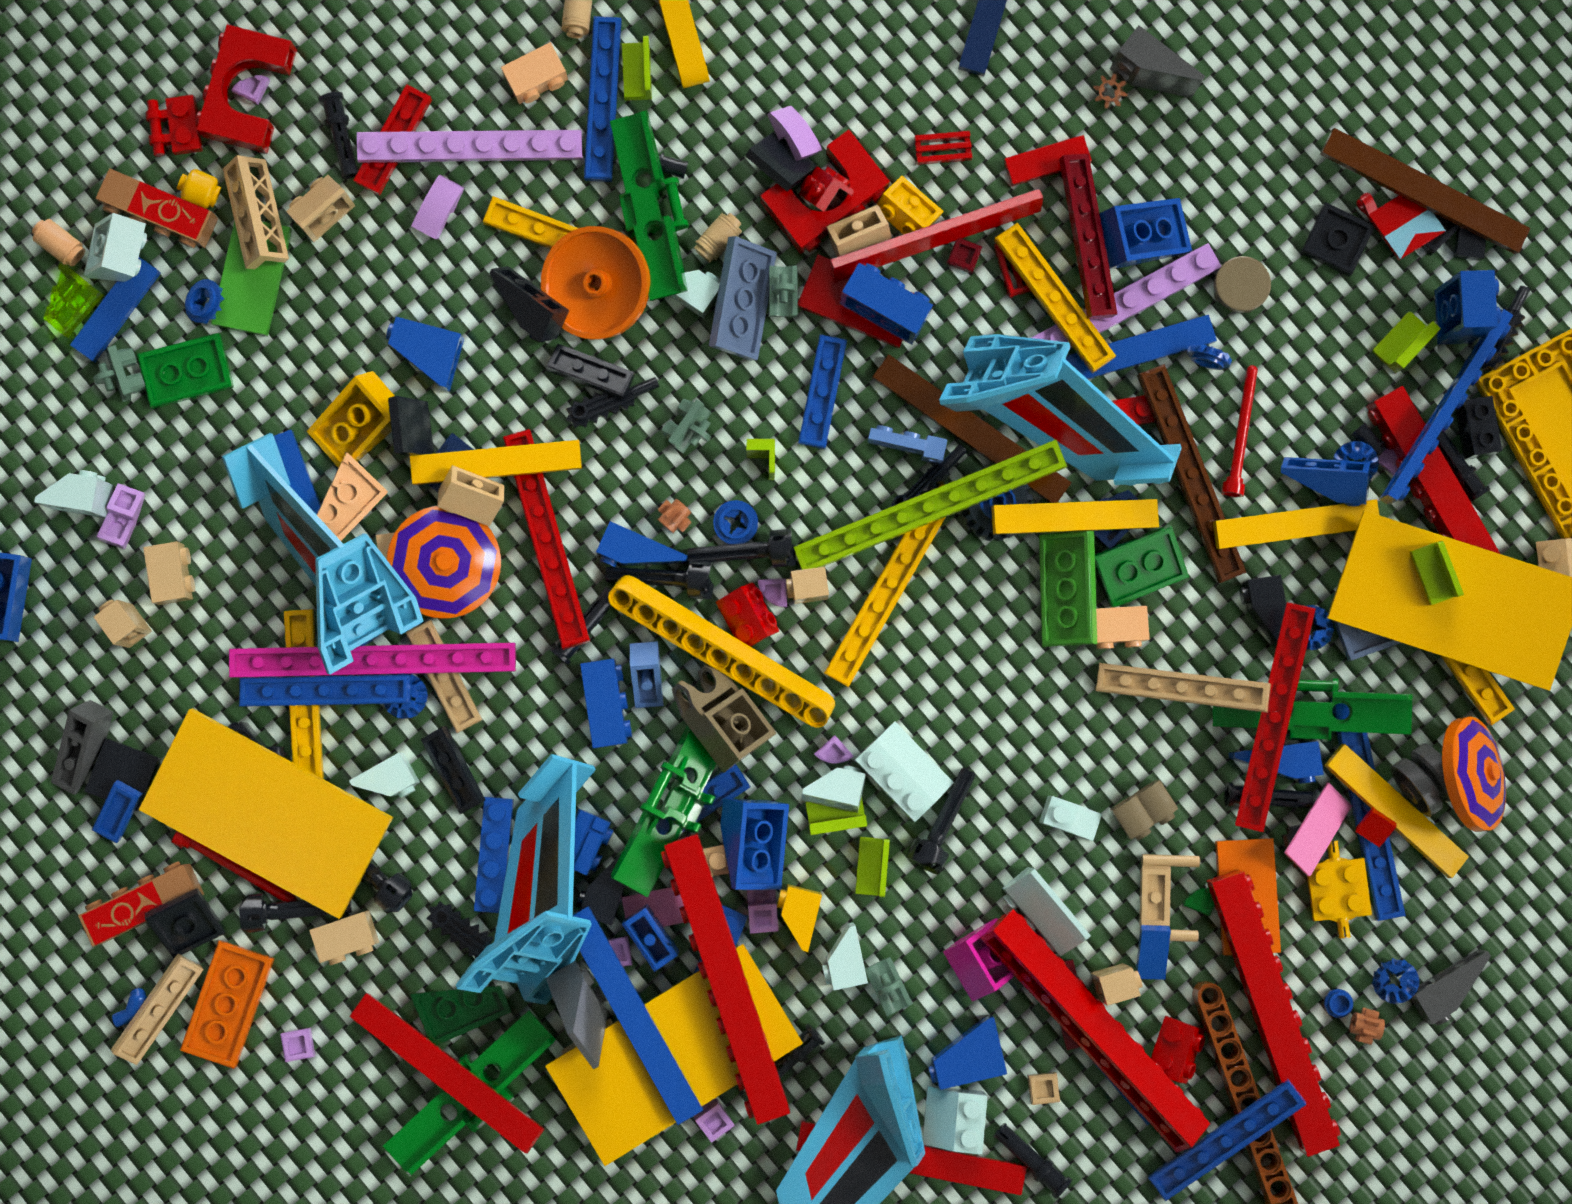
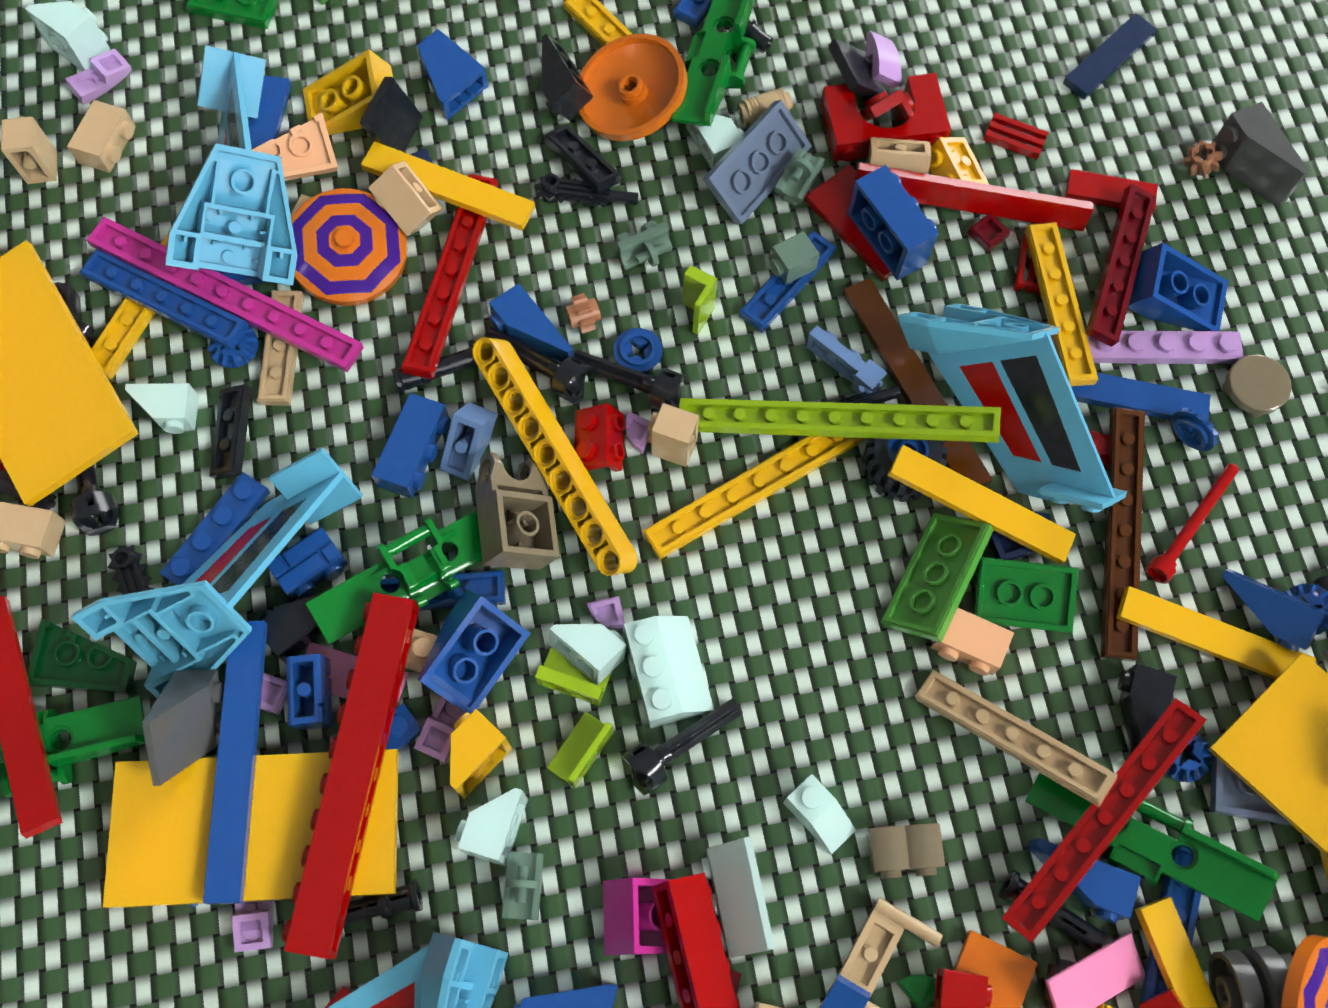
camera: 35 degrees right, 15 degrees down
none -> sand green brick [769,231,820,285]

